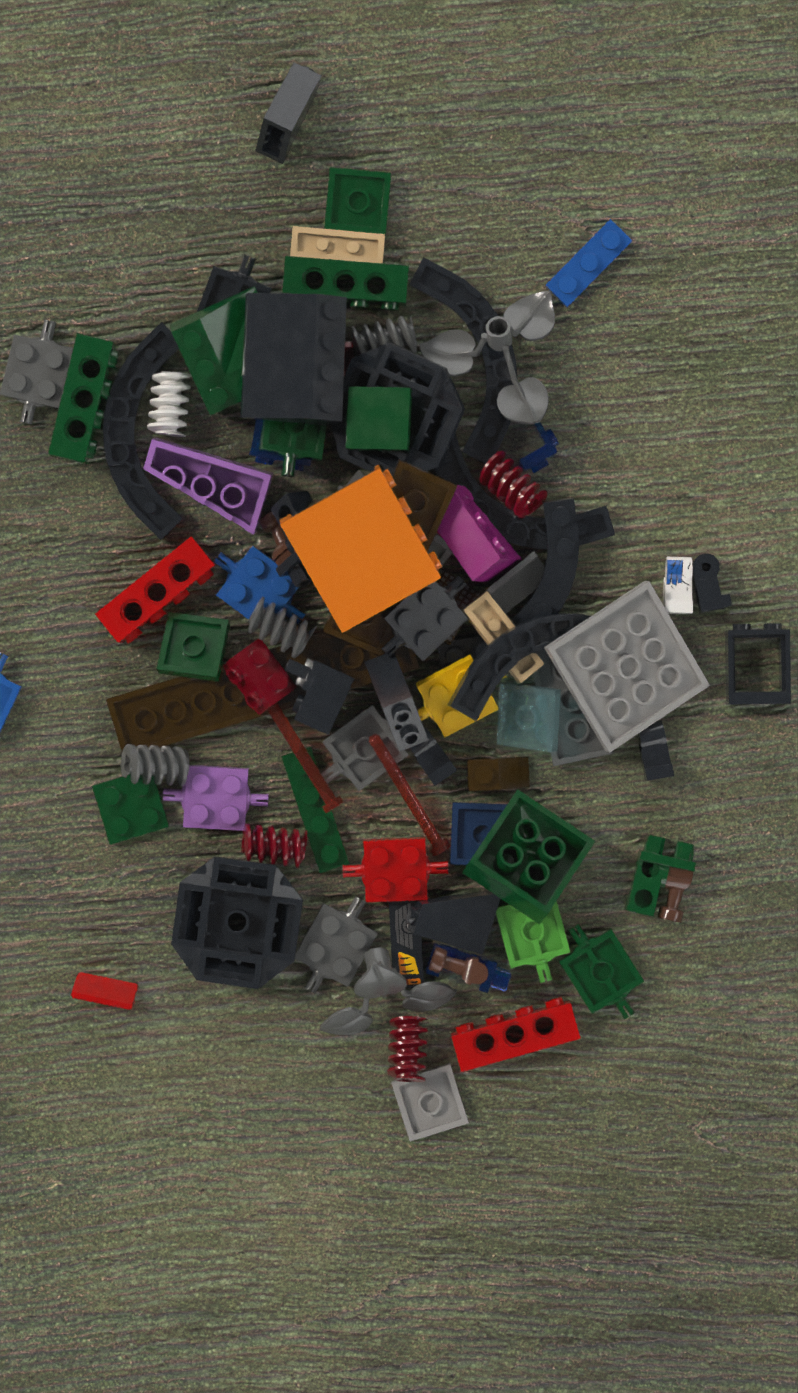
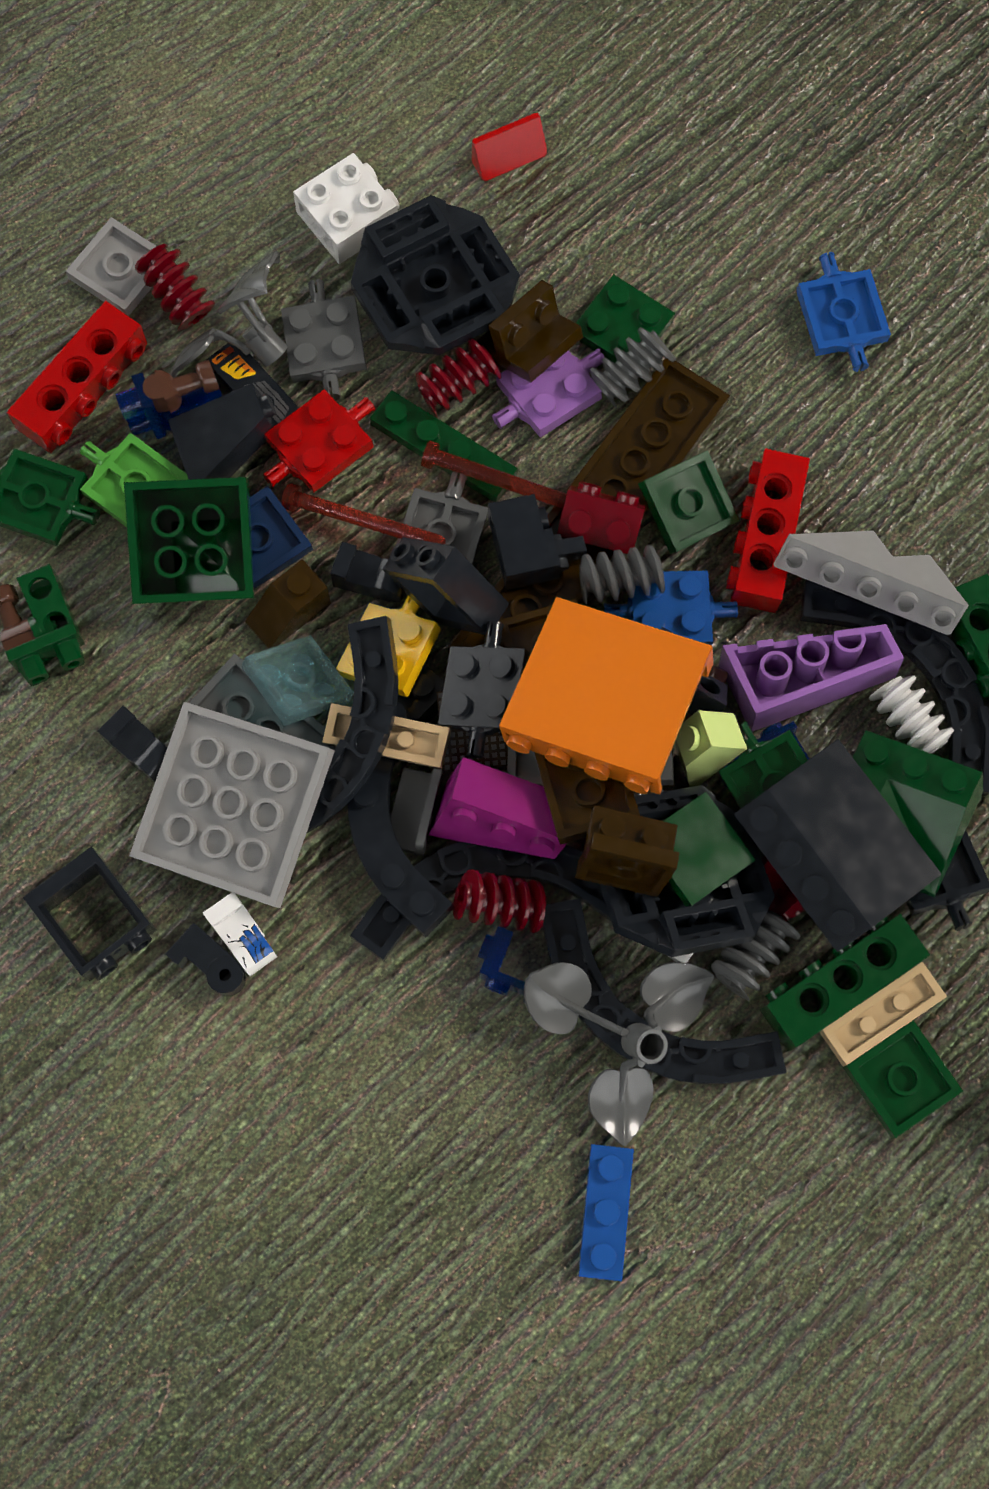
camera: 145 degrees right, 15 degrees down
none -> white brick [293,153,400,264]
none -> dark brown bracket [477,280,583,383]
none -> dark brown bracket [575,805,680,897]
none -> yellowish green slope [675,710,747,787]
none -> light grey slope [773,531,969,635]

